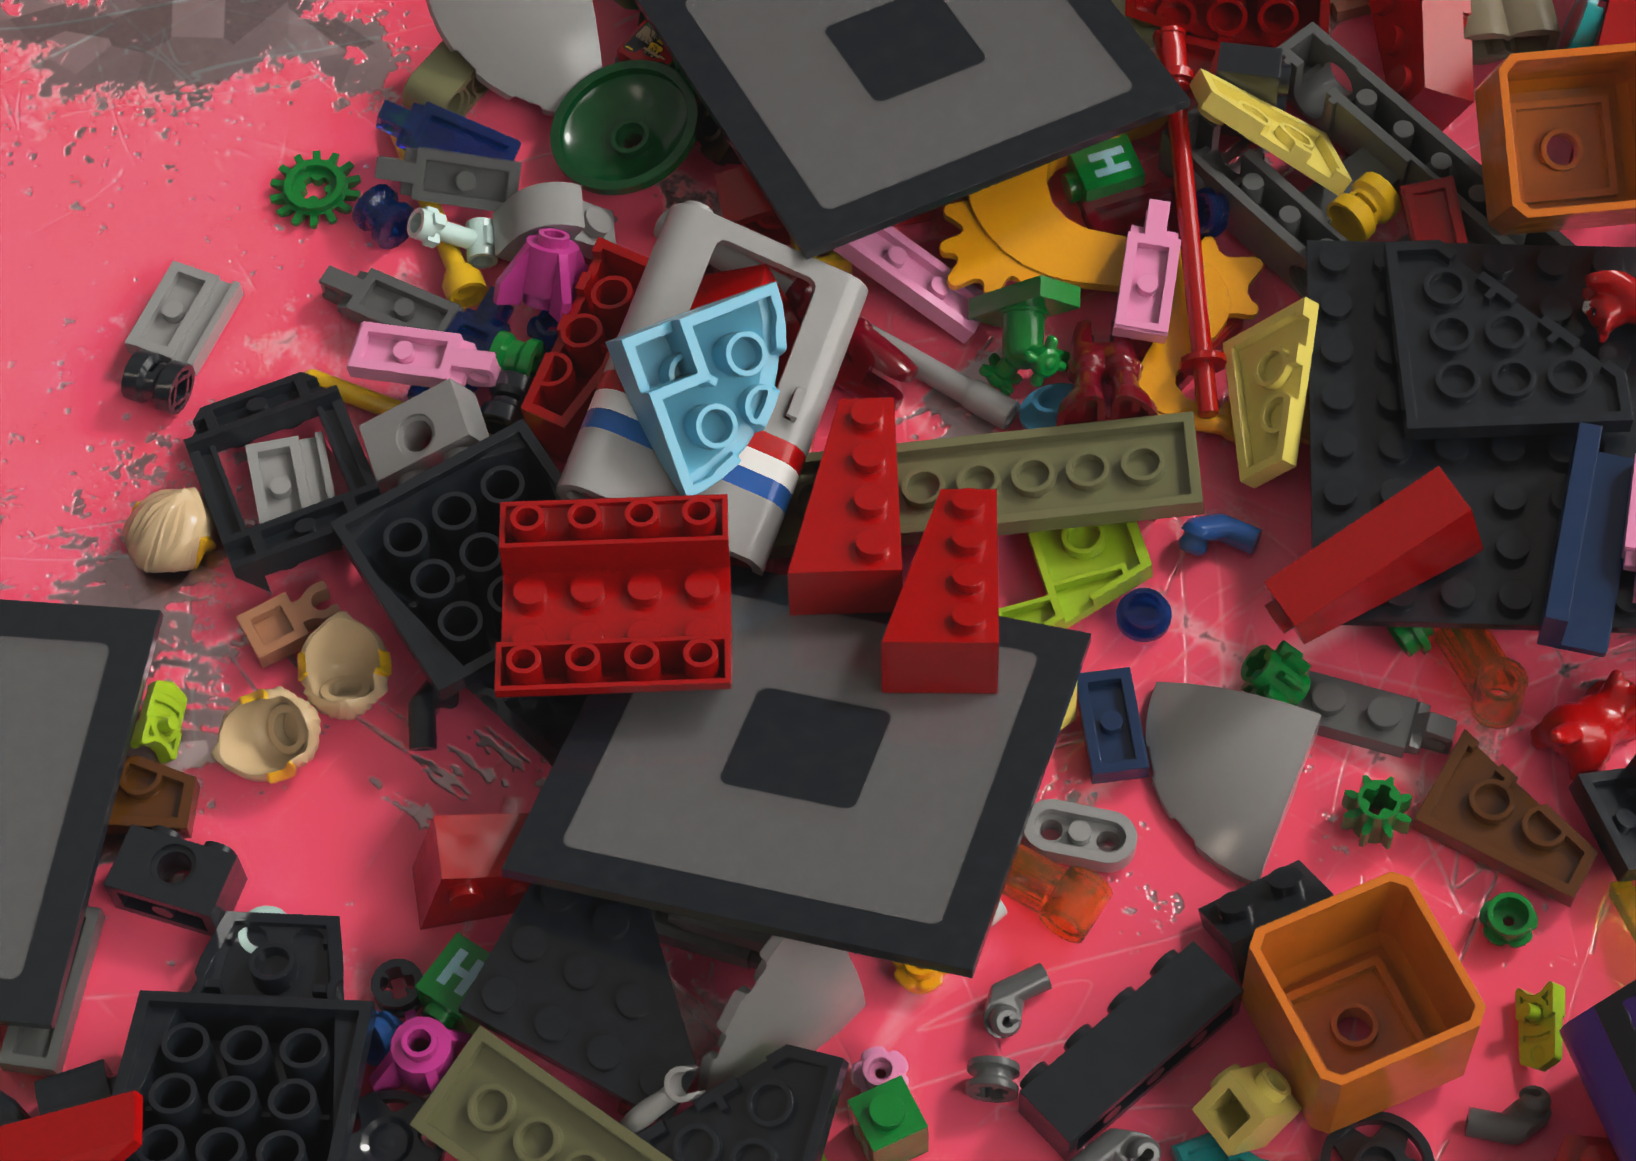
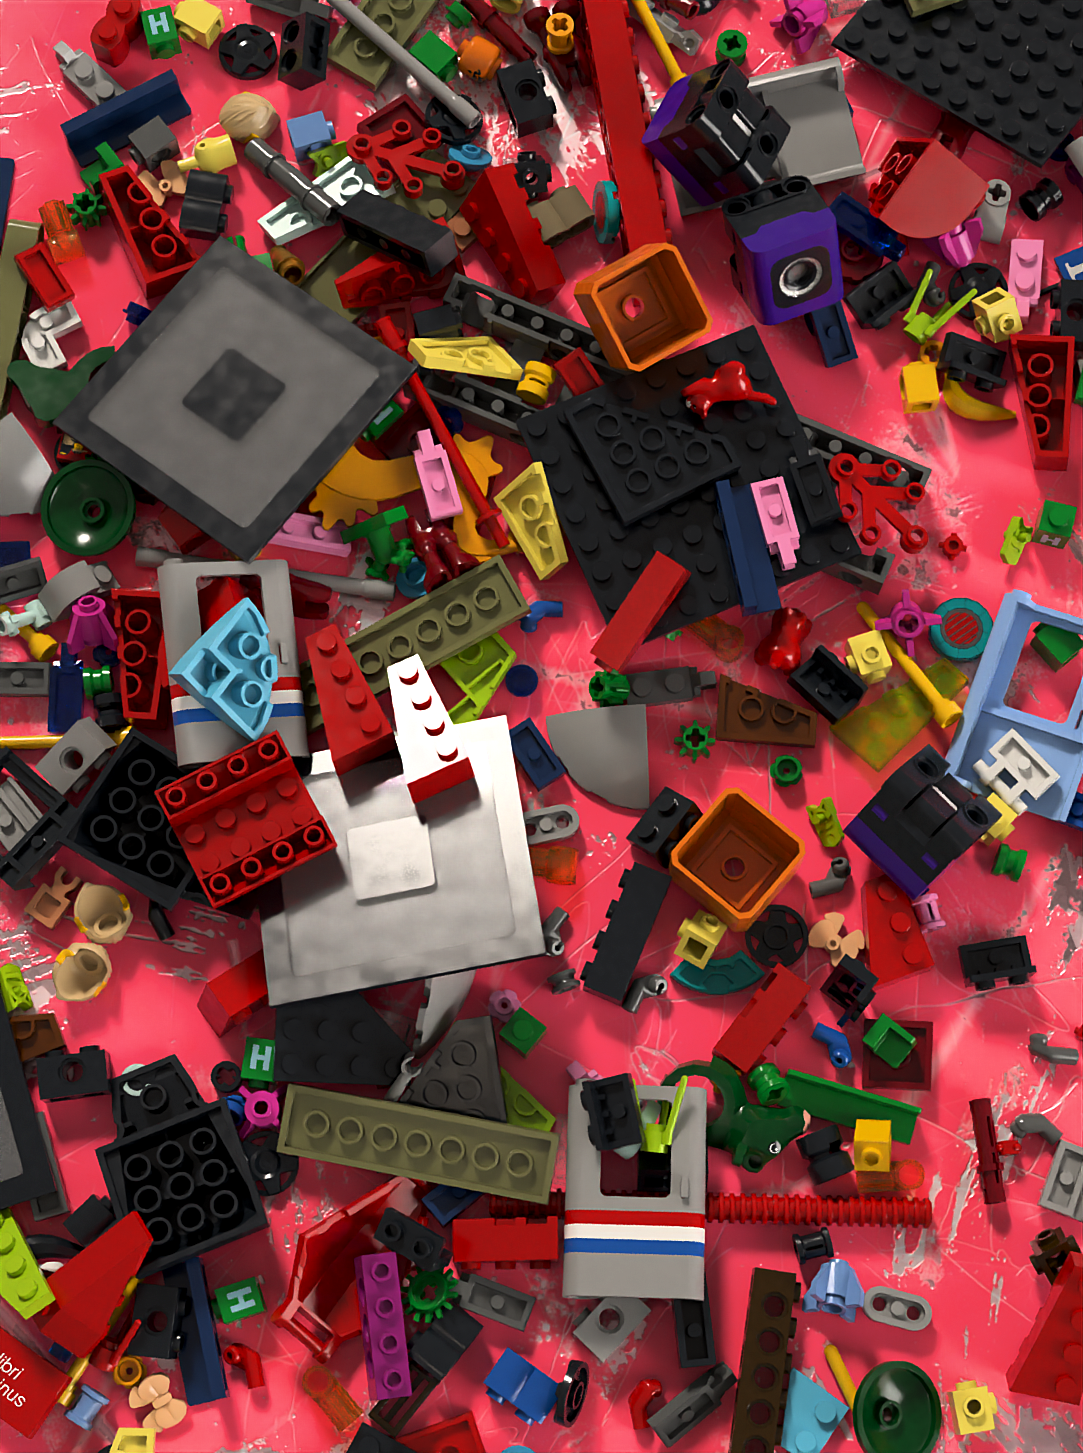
camera: 30 degrees left, 15 degrees up
bright pink hinge [346,321,501,388] -> none

